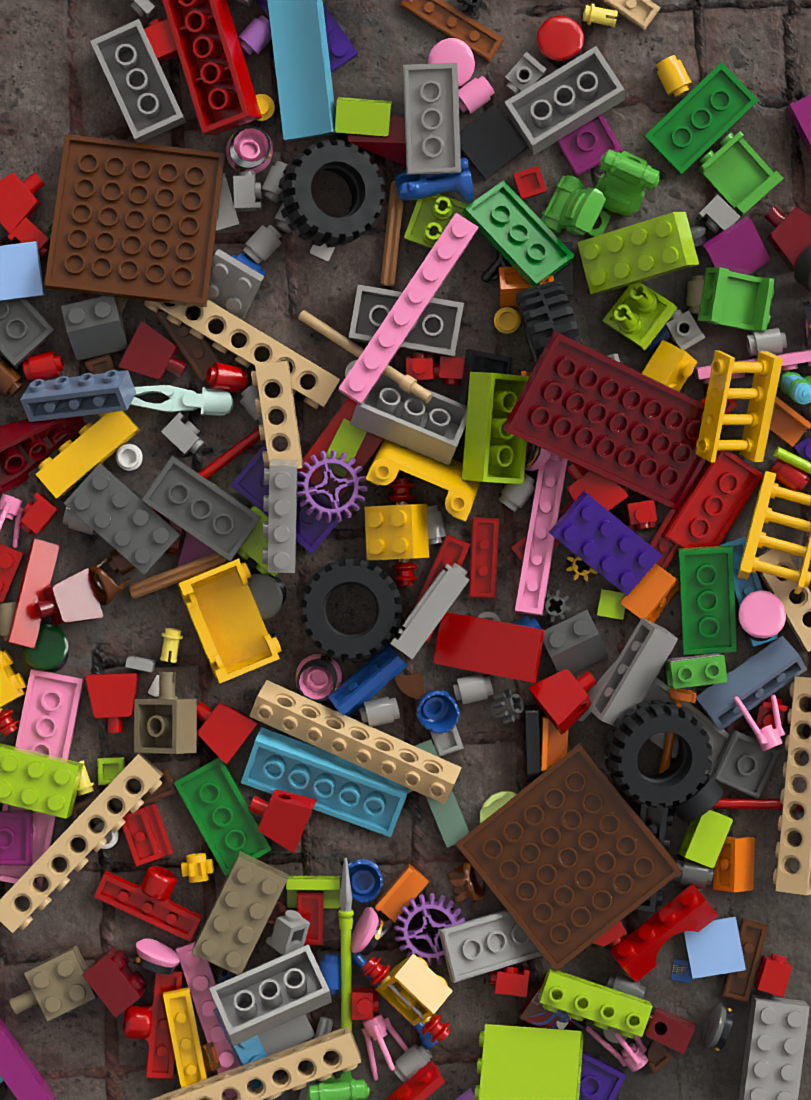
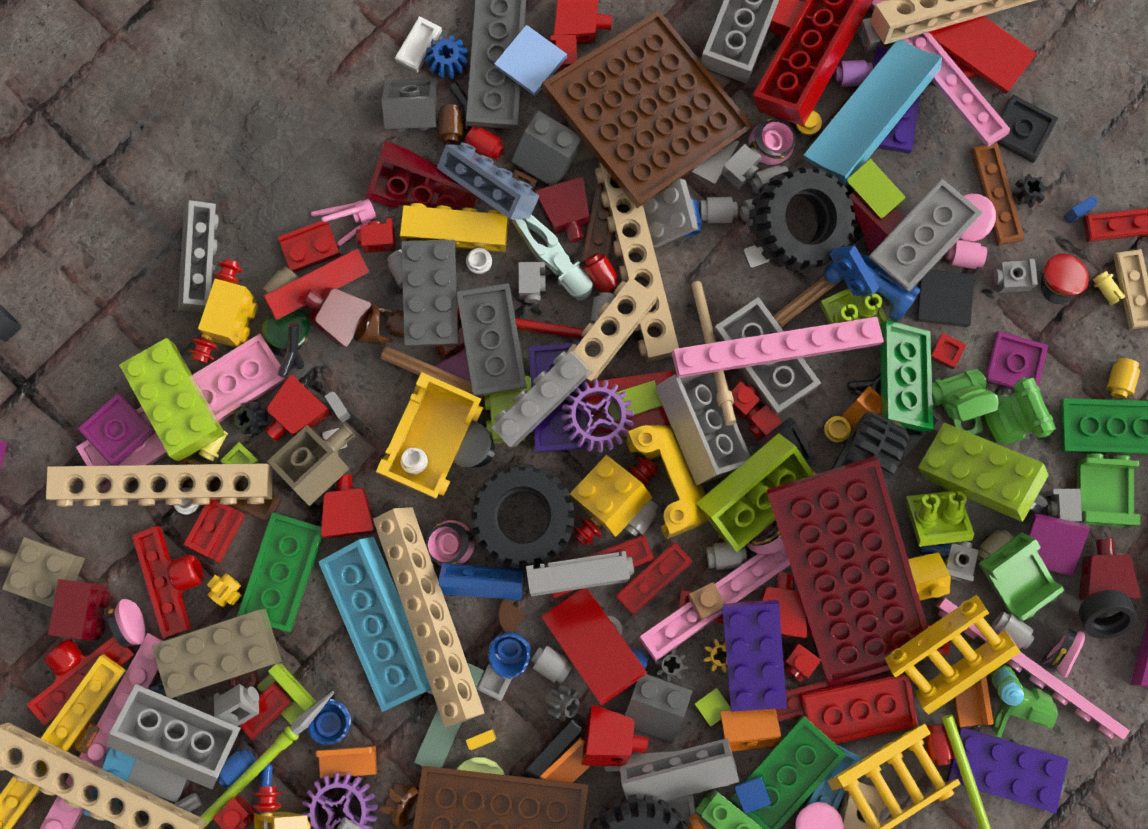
camera: 40 degrees right, 10 degrees down
light yellow pin [160,628,183,663] -> none
red torso [248,789,316,853] -> none
bright pink piece [351,907,393,956] -> none
light grey brick [359,697,400,727] -> none
light grey brick [504,46,625,155] -> none
none -> black gear [234,402,268,434]
none -> black piece [278,323,304,378]
none -> white plate [400,448,428,474]
none -> yellow tile [466,729,496,750]
none -> medium nougat plate [688,582,725,621]
none -> blue tile [735,776,771,813]
none -> blue plate [824,245,879,296]

